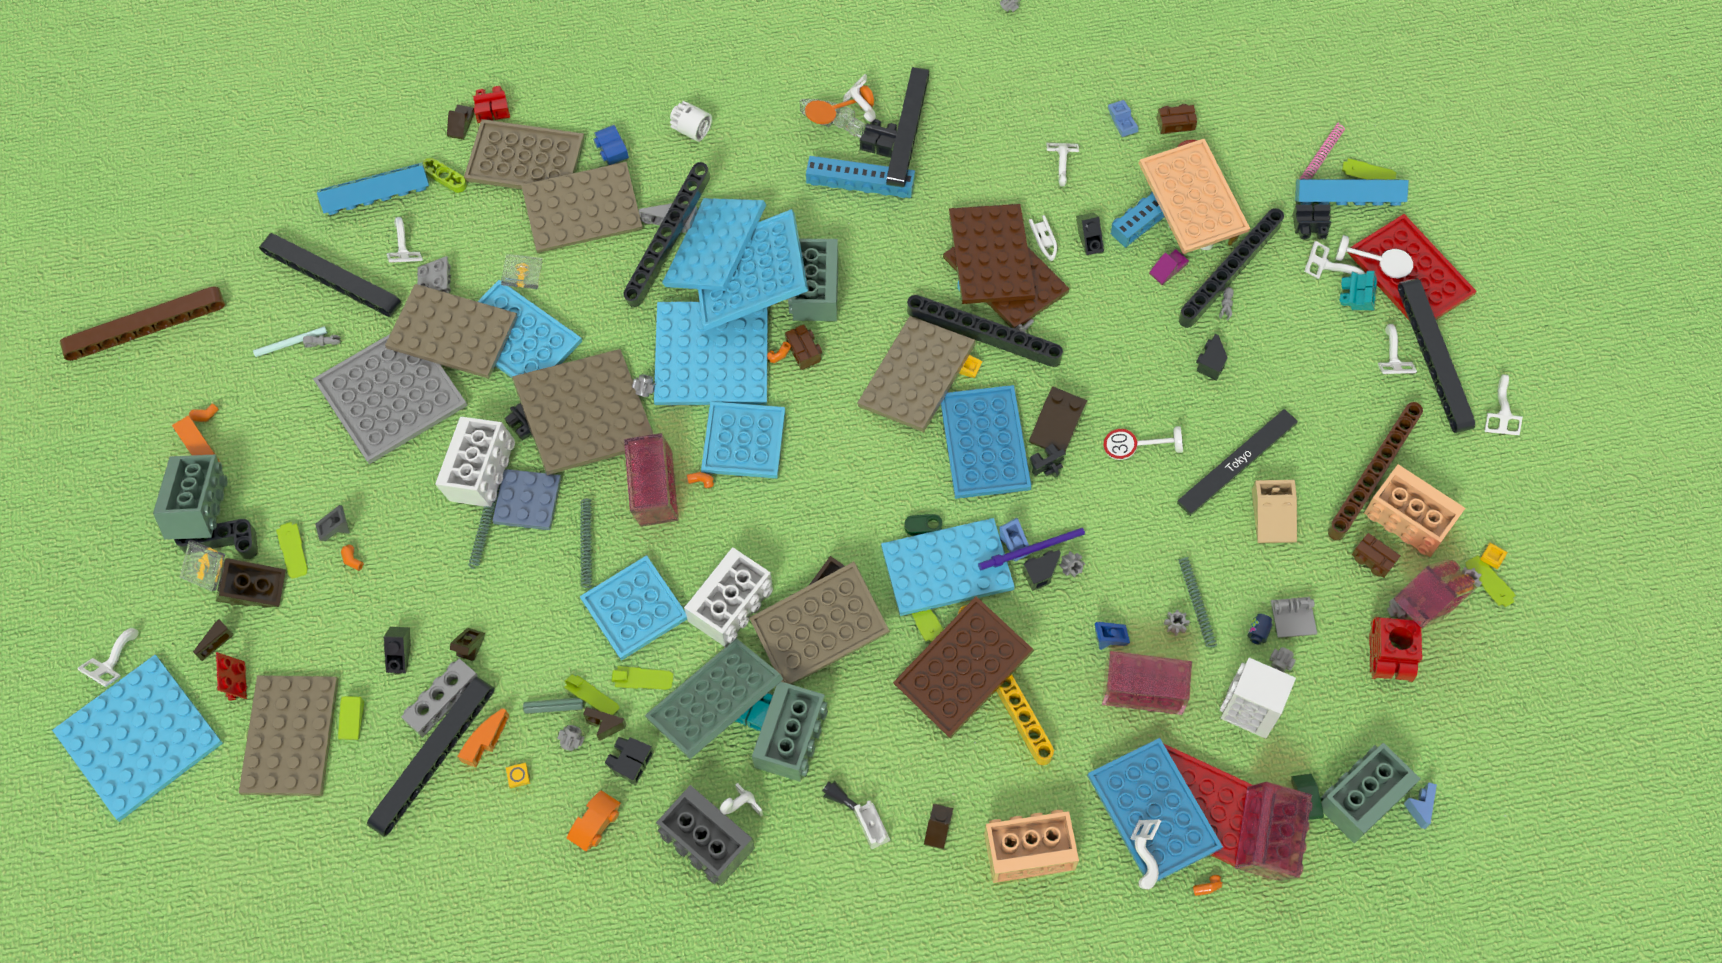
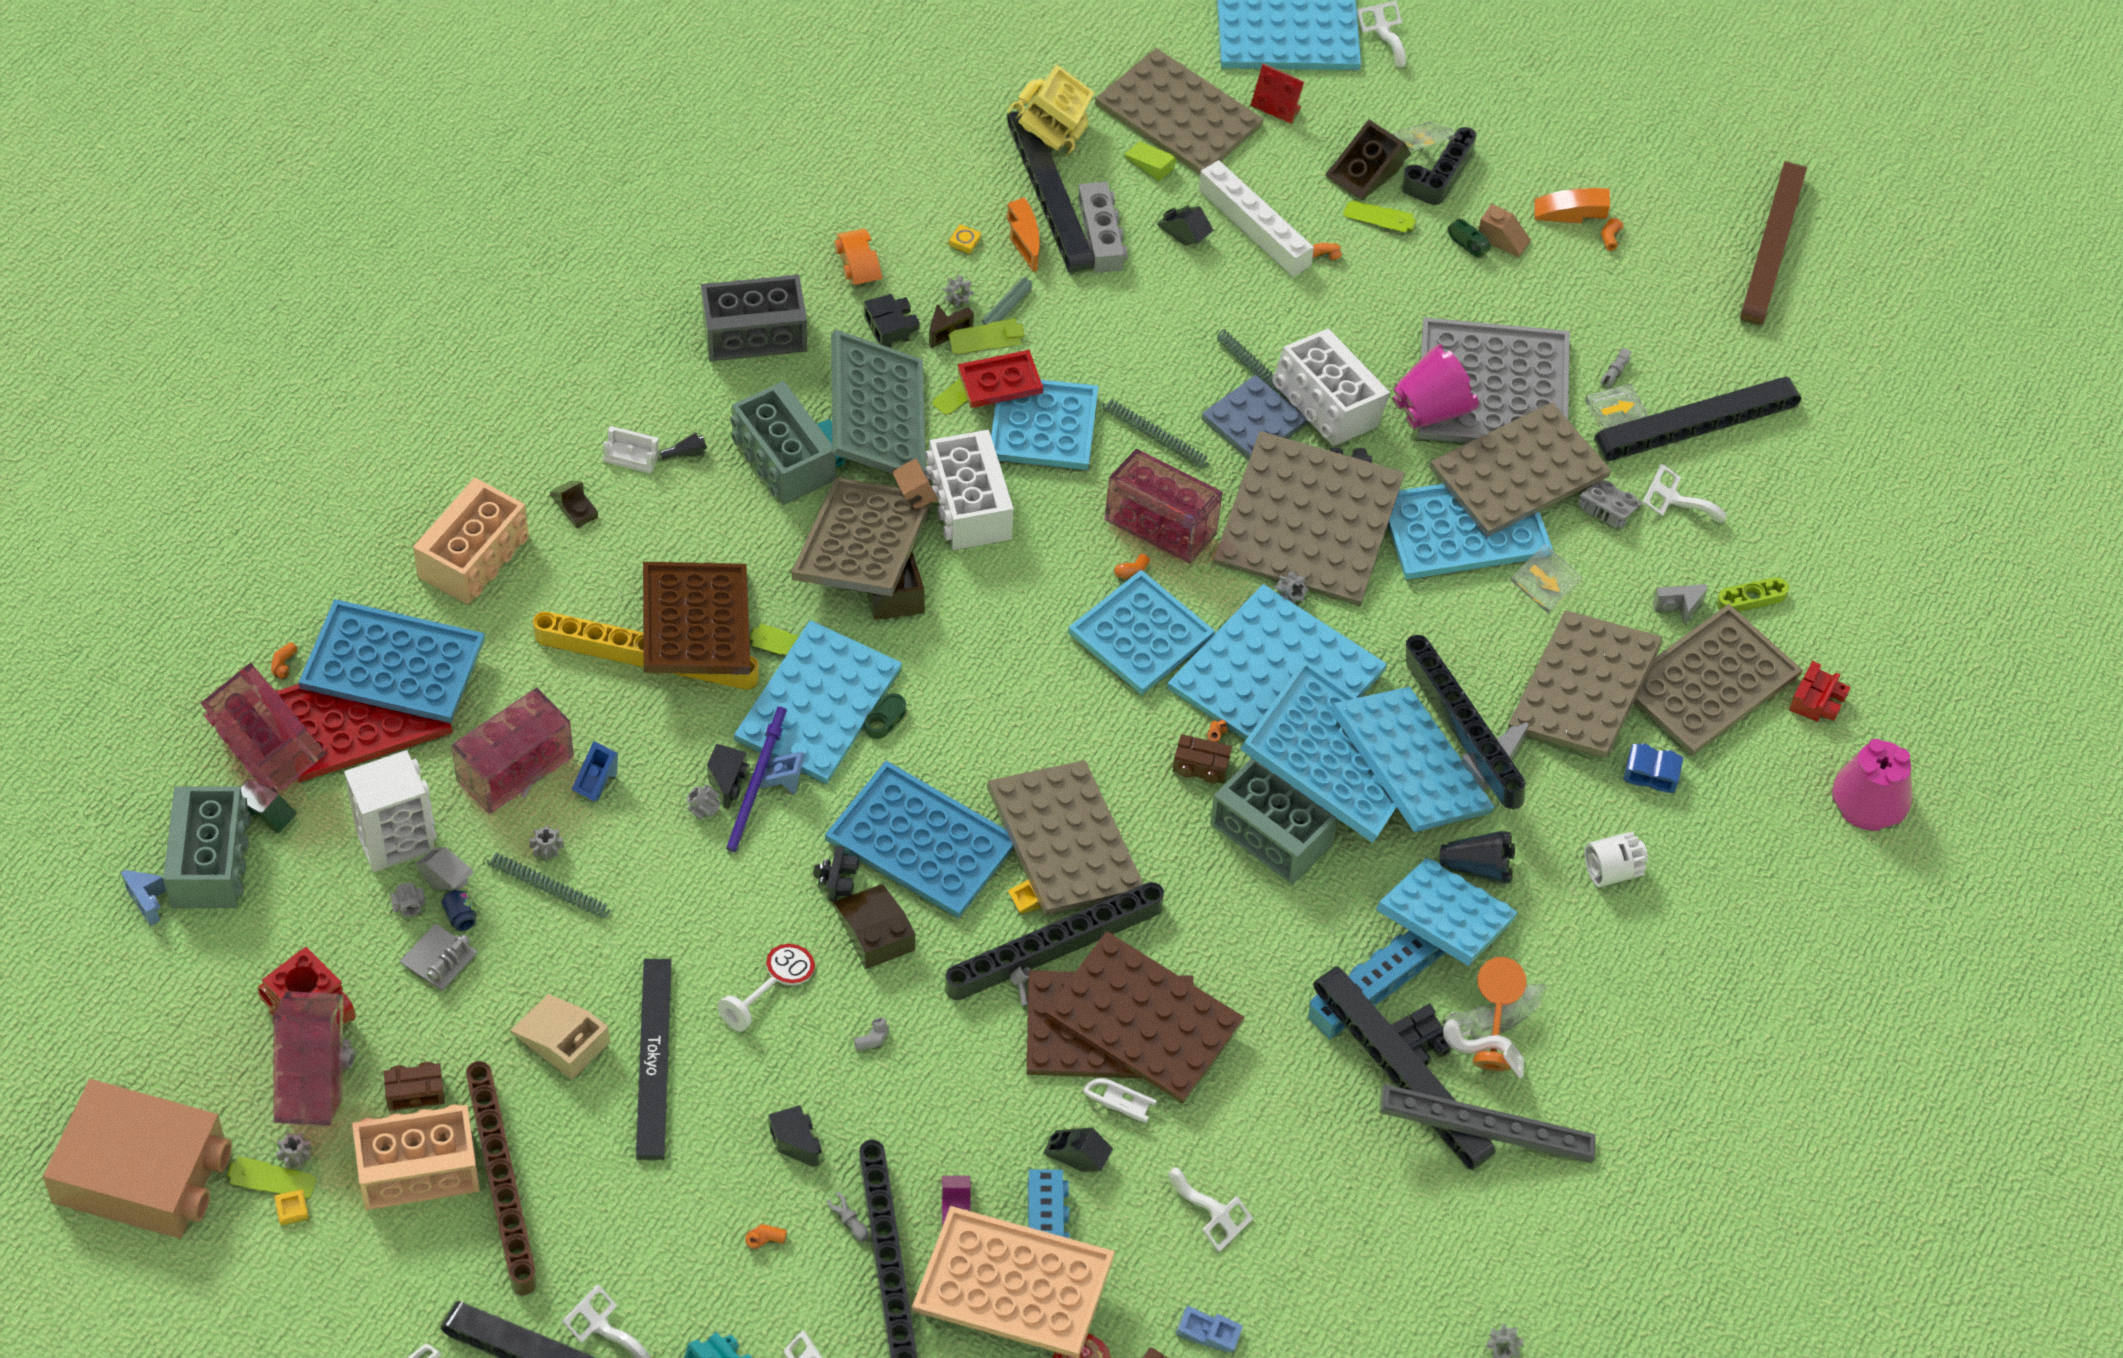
camera: 125 degrees right, 10 degrees down
sand green brick [153,454,228,540] -> none
dark brown slope [193,619,233,661] -> none
light aqua bar [253,326,327,357] -> none
dark grey slope [315,505,350,541] -> none
dark azure brick [317,162,429,215] -> none
dark brown slope [447,104,474,140] -> none
dark brown slope [450,627,485,661] -> none
white piece [720,783,763,817] -> none
white piece [1130,819,1161,889] -> none
none -> nougat brick [42,1078,232,1239]
none -> light grey slope [415,847,474,891]
none -> orange arm [745,1224,787,1249]
none -> light grey arm [854,1018,889,1051]
none -> medium nougat hinge [892,458,939,509]
none -> red plate [957,350,1043,408]
none -> light yellow torso [1007,64,1095,156]
none -> white brick [1199,160,1314,277]
none -> medium azure plate [1376,858,1518,966]
none -> dark grey tile [1379,1084,1596,1163]
none -> dark pink cone [1392,344,1479,430]
none -> black cone [1440,831,1515,885]
none -> dark green piece [1448,218,1490,258]
none -> medium nougat slope [1478,204,1531,258]
none -> clear tile [1585,383,1649,430]
none -> light grey slope [1653,584,1708,625]
none -> dark pink cone [1832,739,1913,831]

